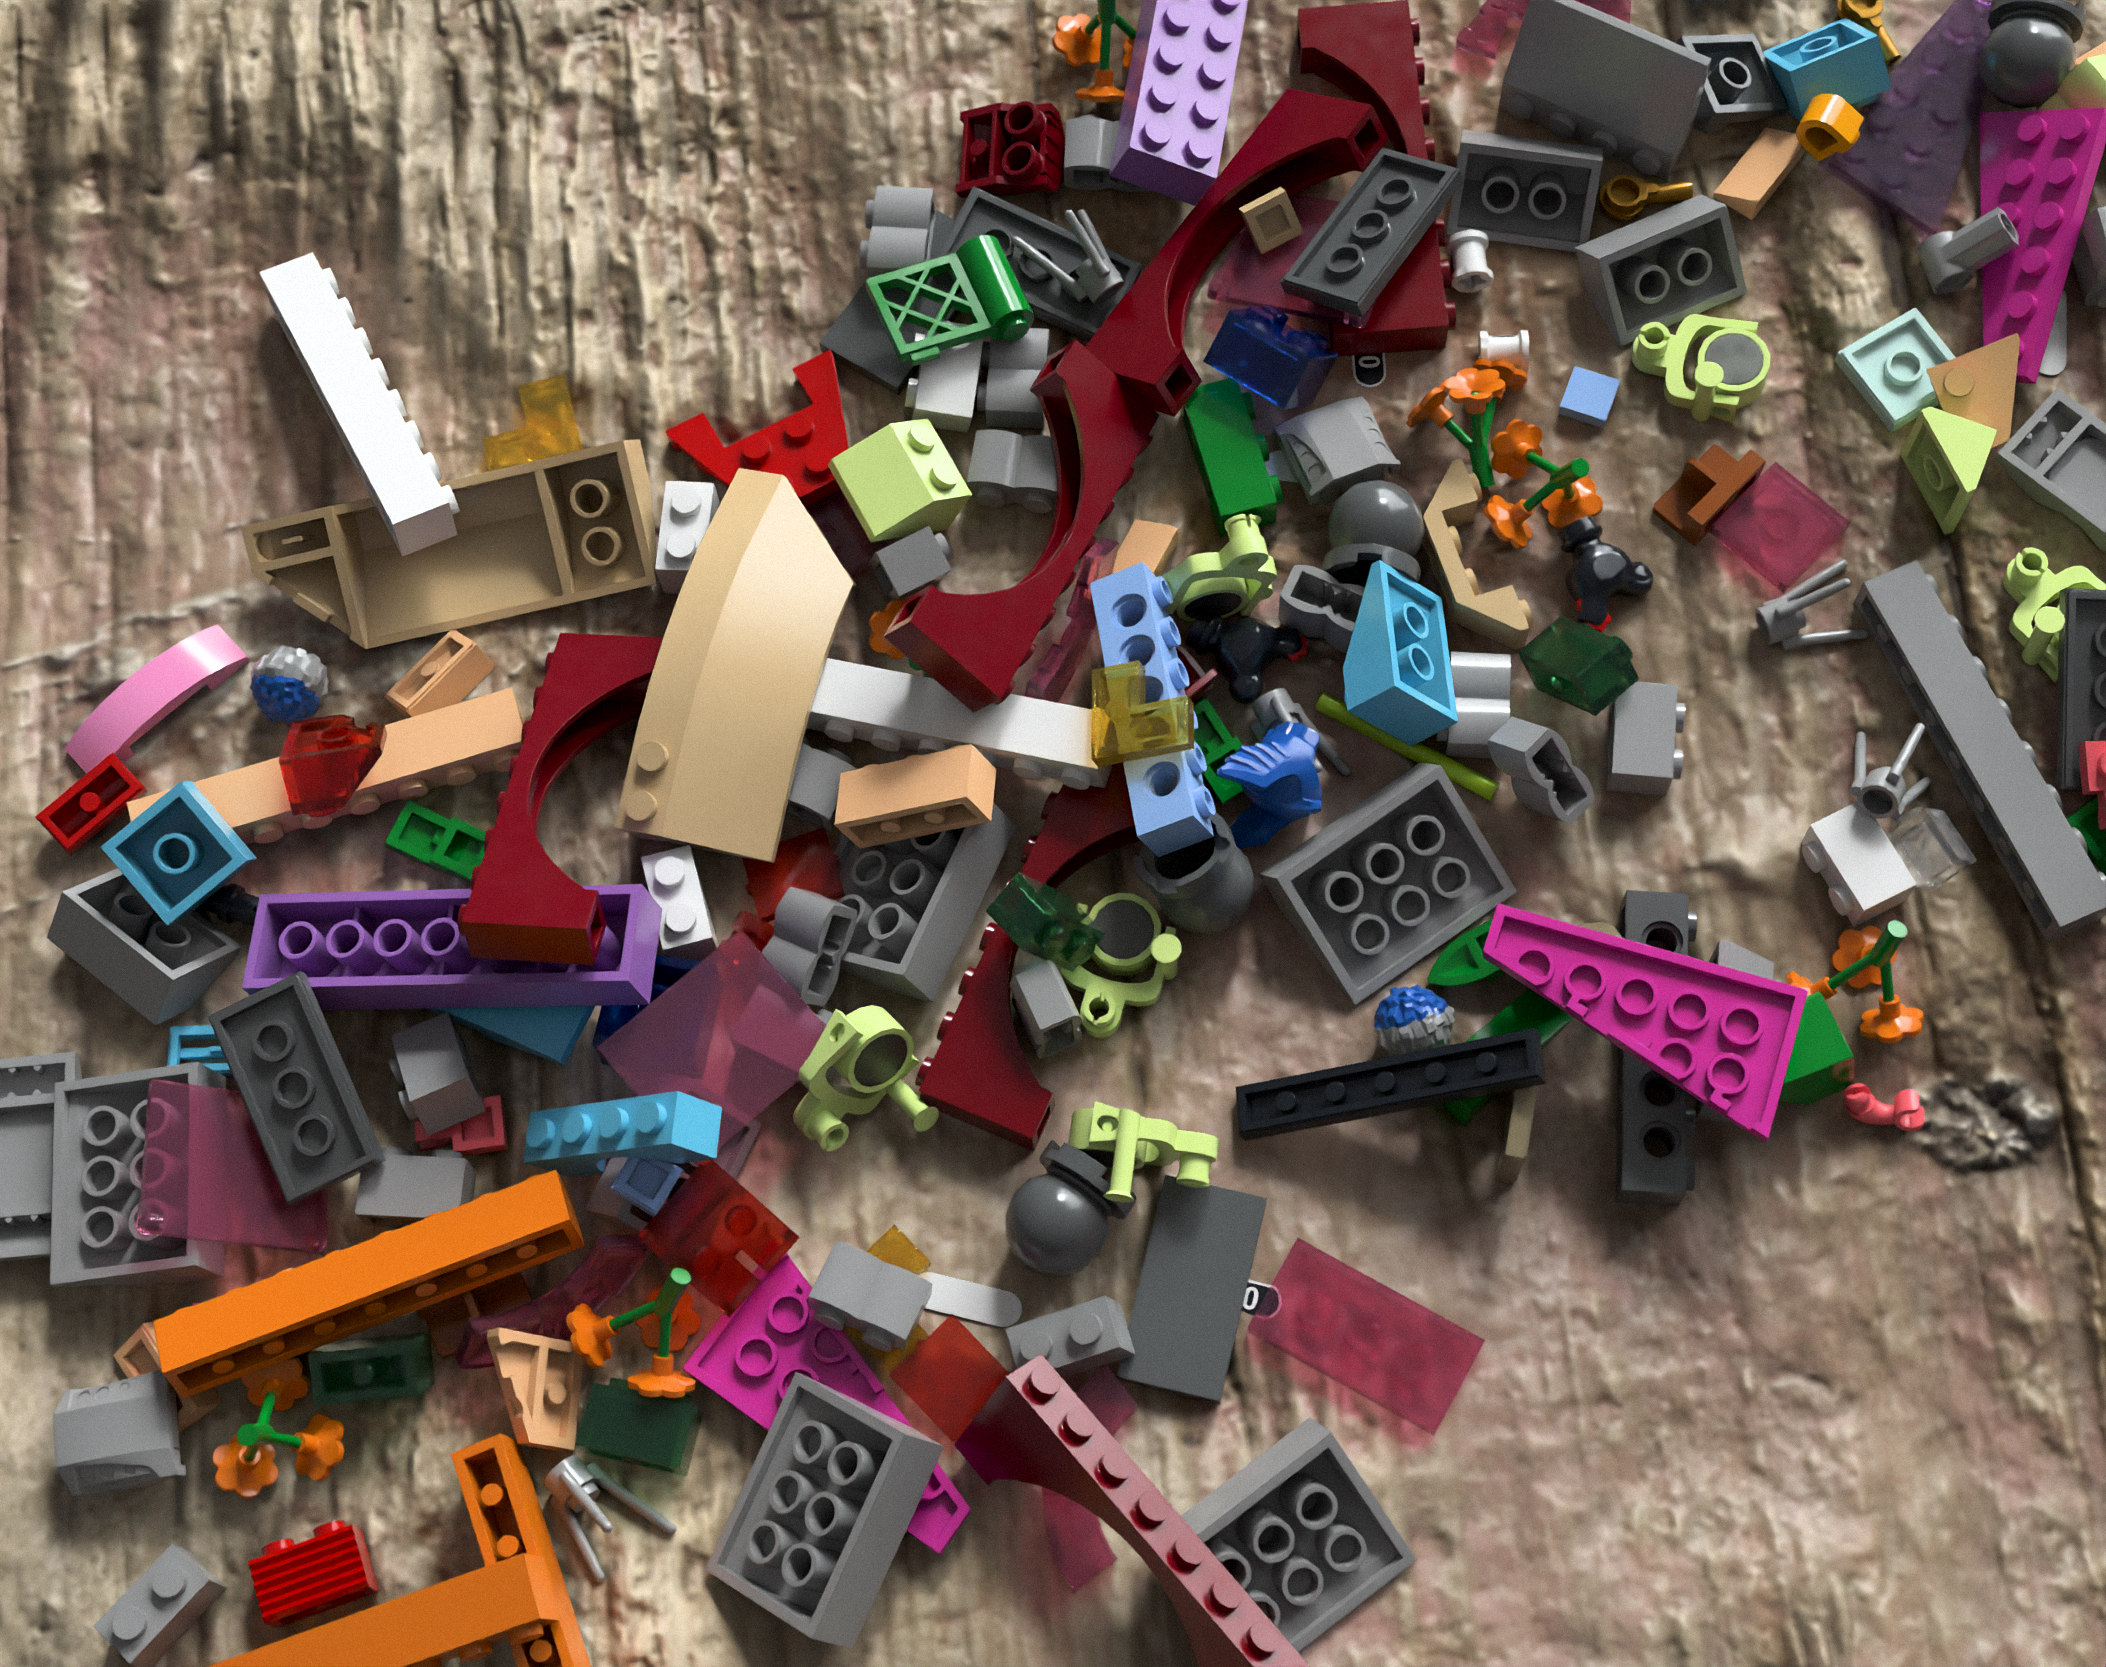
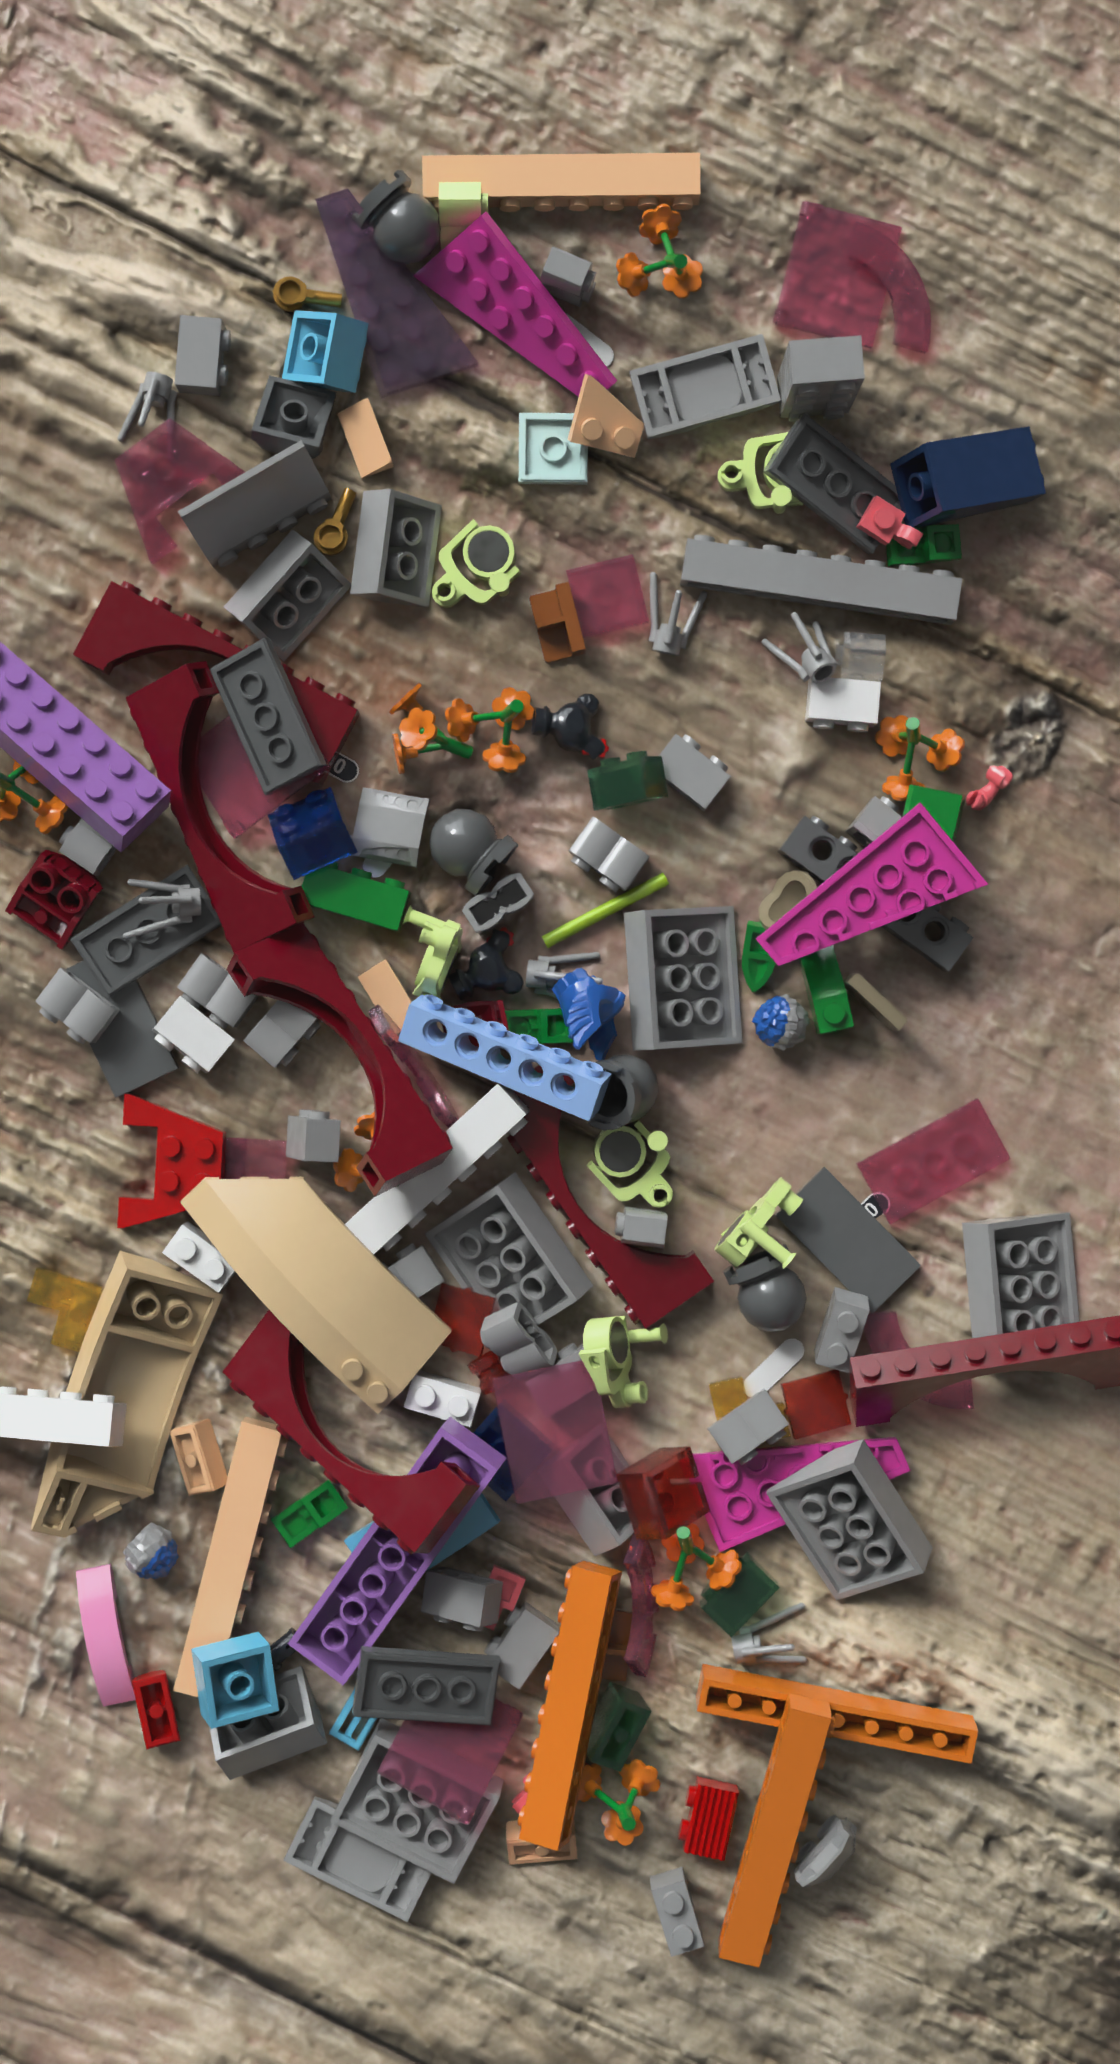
camera: 65 degrees left, 20 degrees up
light grey slope [53,1370,186,1497] -> none
clear red slope [279,714,387,817] -> none
light nougat wing [487,1327,584,1452] -> none
medium azure arch [523,1091,722,1177] -> none
light blue tile [609,1157,683,1217] -> none
yellowish green slope [828,418,972,542] -> none
light nougat brick [834,744,996,849] -> none
green piece [865,235,1034,366] -> none
clear green brick [986,872,1105,972] -> none
clear yellow tile [1091,660,1194,767] -> none
black tile [1236,1028,1546,1141] -> none
tan tile [1239,187,1304,254] -> none
medium azure slope [1343,560,1458,746] -> none
tan slope [1422,458,1533,650] -> none
white bush [1446,230,1493,293] -> none
white bush [1478,330,1529,373] -> none
light grey brick [1488,717,1594,825] -> none
light blue tile [1558,366,1620,428] -> none
light orange plate [1796,94,1864,161] -> none
yellowish green slope [1900,406,1997,535] -> none
light grey piece [1916,207,2019,295] -> none

